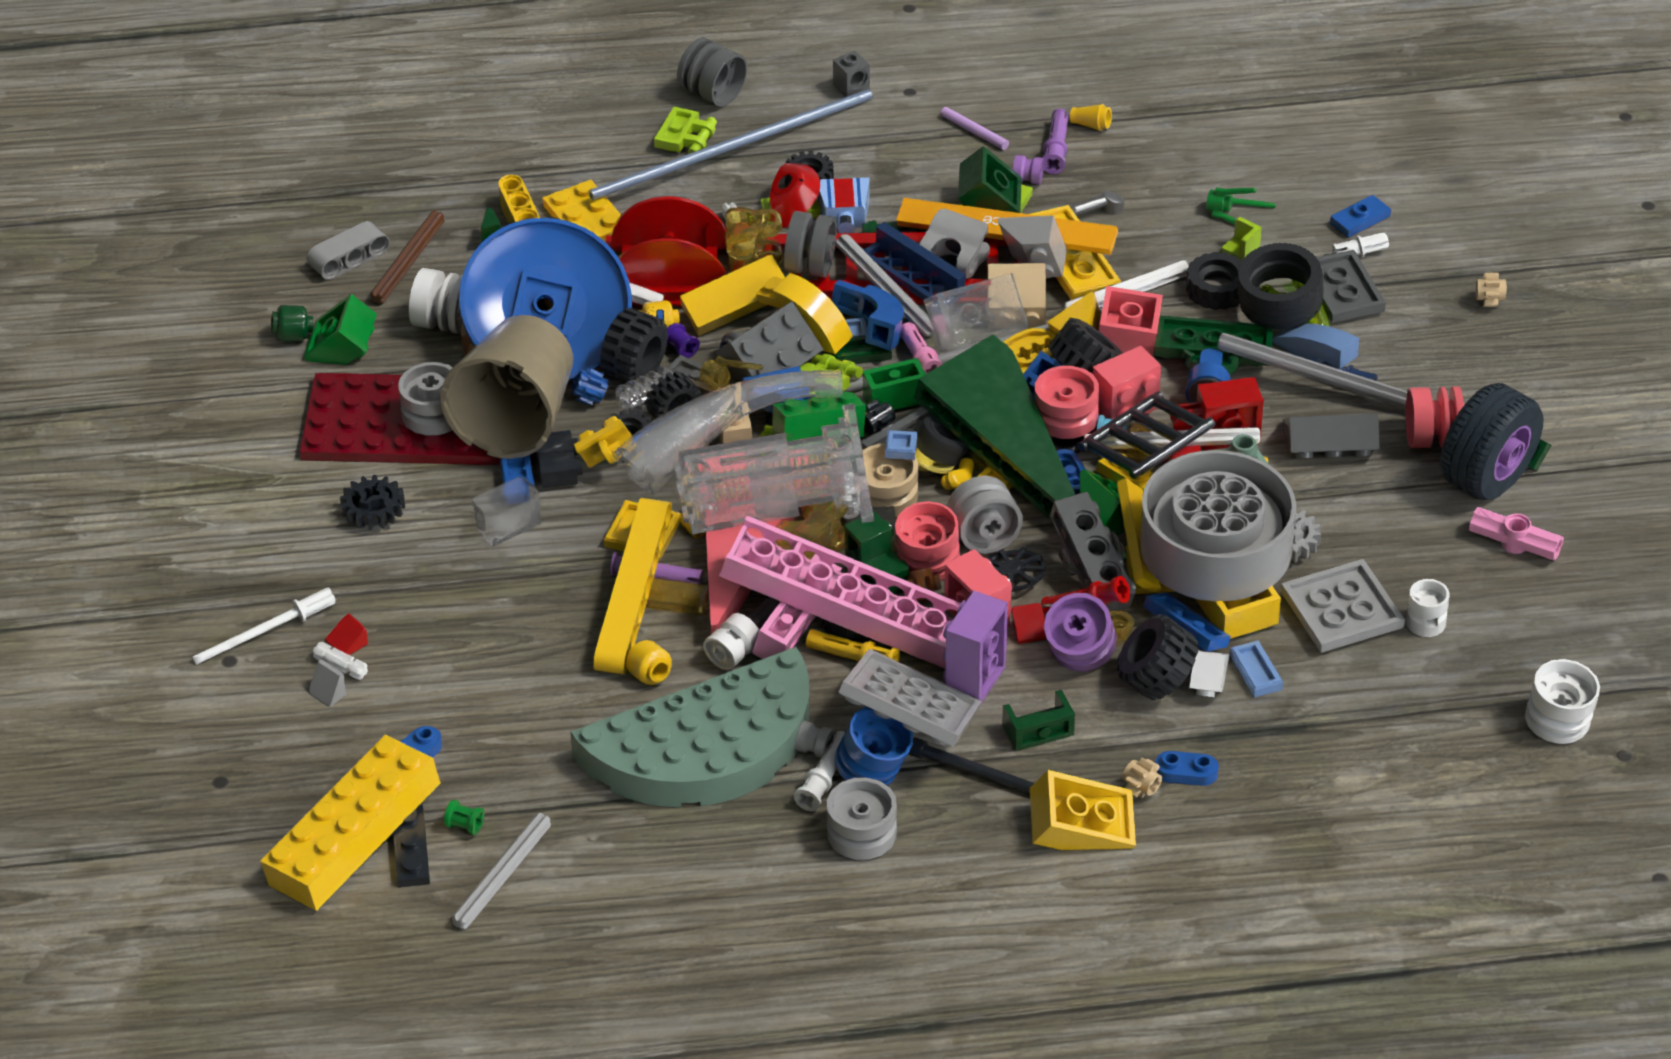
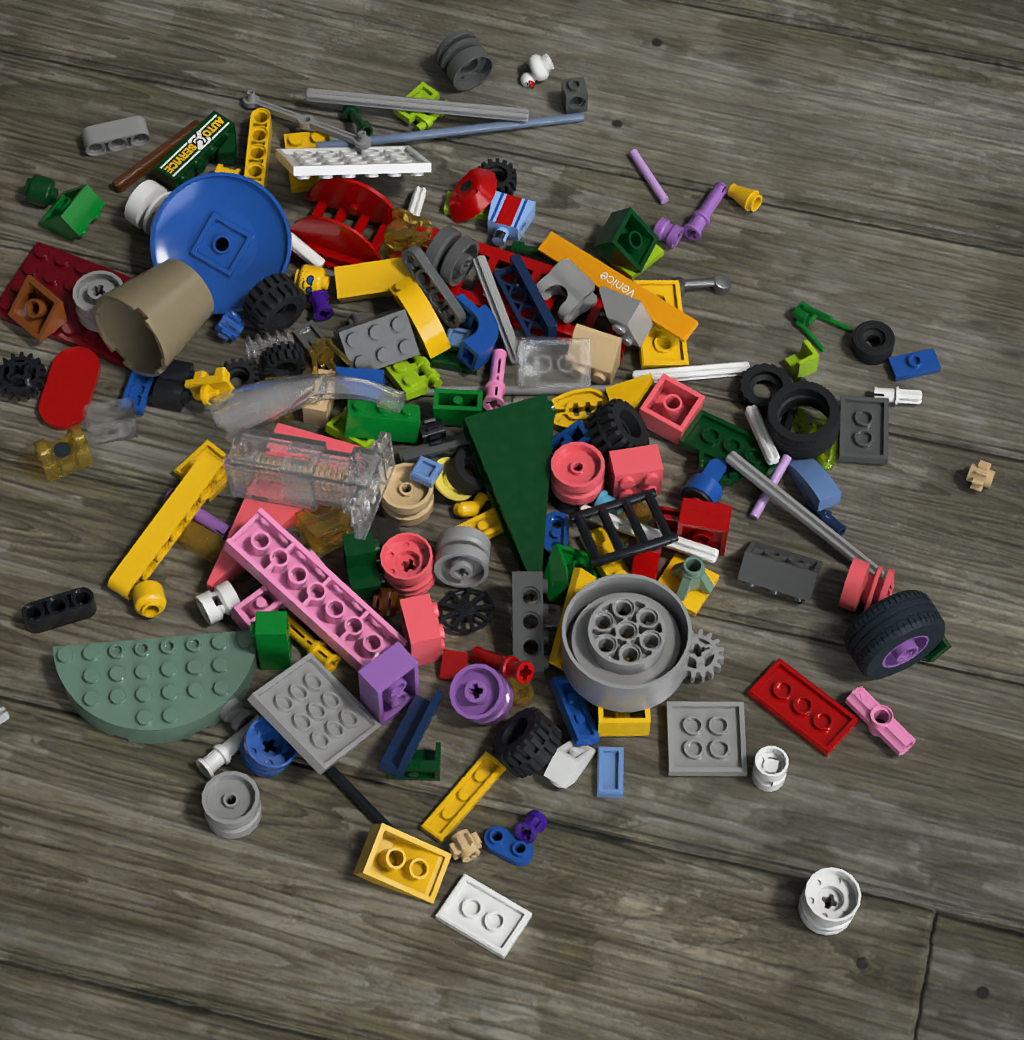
camera: 20 degrees right, 15 degrees up
none -> dark orange slope [8,275,67,341]
none -> black beam [22,587,97,634]
none -> clear yellow piece [33,424,93,481]
none -> red tile [38,346,101,430]
none -> dark green brick [154,111,236,191]
none -> light grey piece [243,90,371,150]
none -> green brick [251,611,292,670]
none -> white plate [276,145,431,179]
none -> light grey axle [306,88,529,122]
none -> dark green bar [342,105,373,137]
none -> dark blue fence [378,689,444,779]
none -> dark grey beam [401,245,466,328]
none -> yellow tile [421,751,506,845]
none -> white tile [436,873,532,959]
none -> dark purple bush [515,810,547,843]
none -> white animal [520,54,554,88]
none -> white axle [745,405,780,465]
none -> red tile [747,658,859,757]
none -> lavender bar [749,454,792,520]
none -> black tyre [851,320,895,365]

